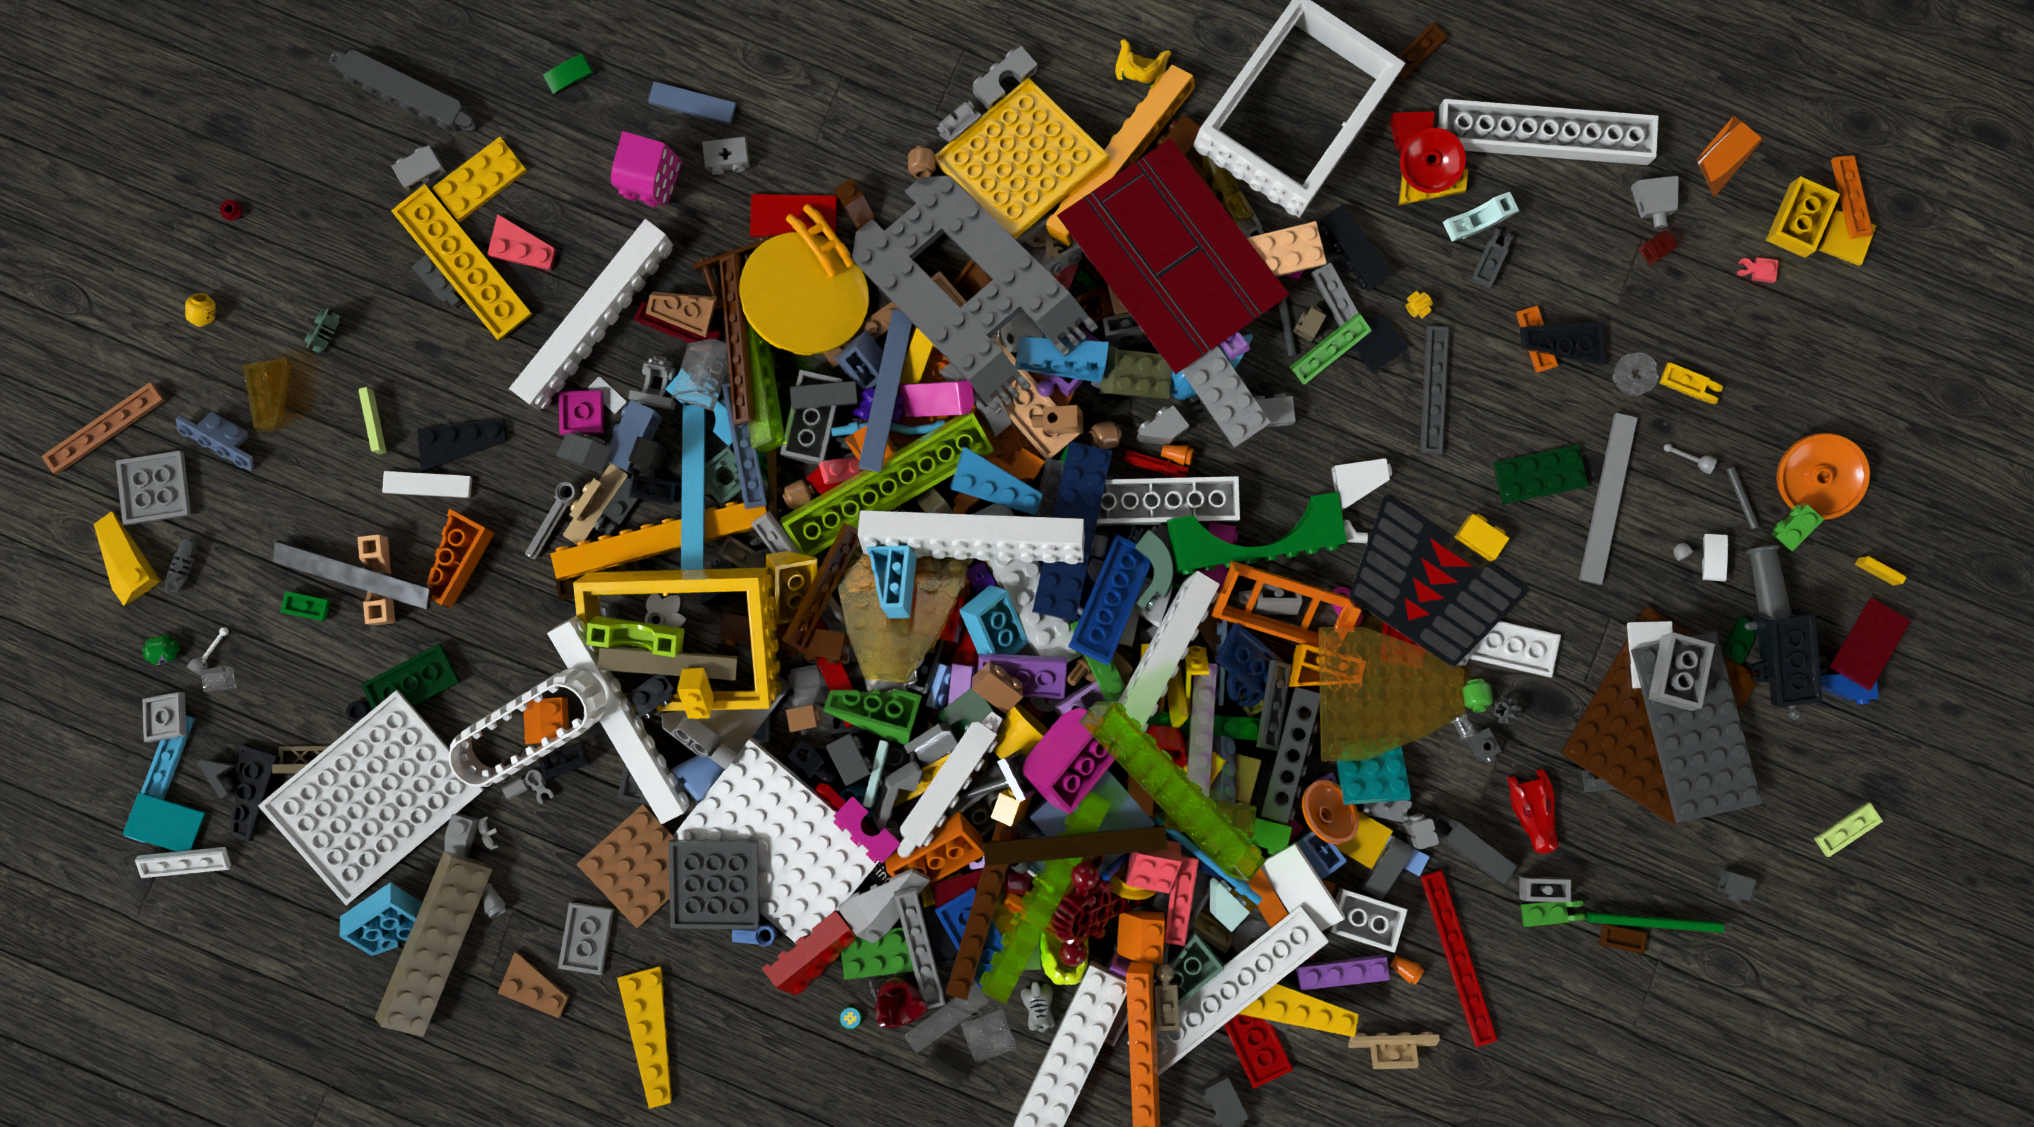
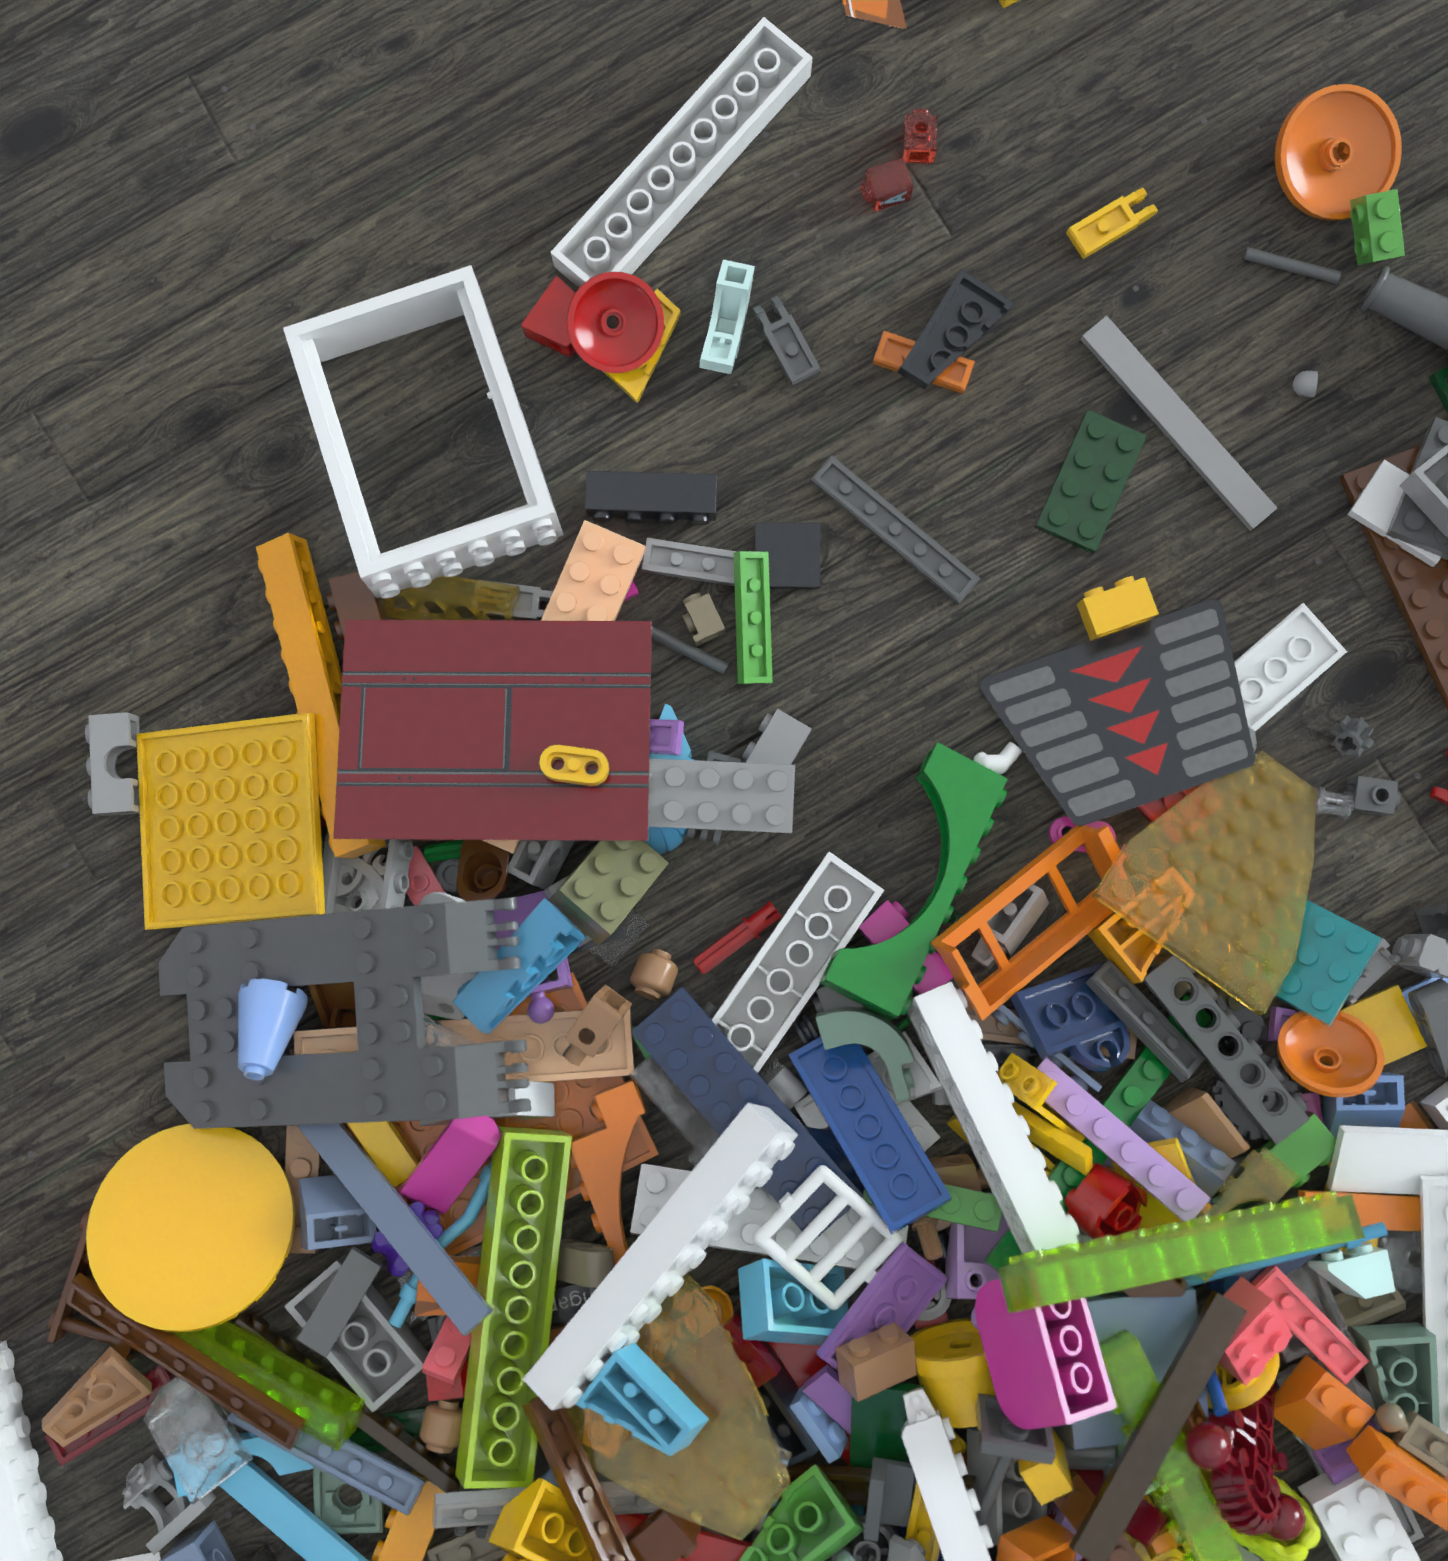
camera: 50 degrees left, 0 degrees up
red tile [750,194,837,238] -> none
light orange piece [786,204,854,278] -> none
reddish brown slope [834,178,876,230] -> none
medium nougat head [908,146,936,179] -> none
light grey hinge [937,101,981,142] -> none
dark azure wedge [950,445,1042,515] -> none
dark purple piece [964,561,997,595] -> none
yellow hair [1115,39,1171,88] -> none
light grey slope [1136,405,1189,445] -> none
orange cone [1161,444,1194,466] -> none
white slope [1331,458,1392,510] -> none
reddish brown tile [1397,22,1448,82] -> none
yellow gear [1405,291,1433,319] -> none
bright green head [1462,679,1493,713] -> none
clear plate [1612,352,1659,396] -> none
light grey torso [1631,176,1678,229] -> none
light grey hinge [1664,444,1717,474] -> none
white slope [1702,534,1728,581] -> none
coral plate [1737,257,1778,283] -> none
none -> light blue cone [238,979,308,1080]
none -> yellow plate [539,745,609,786]
none -> white bar [753,1165,903,1310]
none -> clear red brick [861,158,913,212]

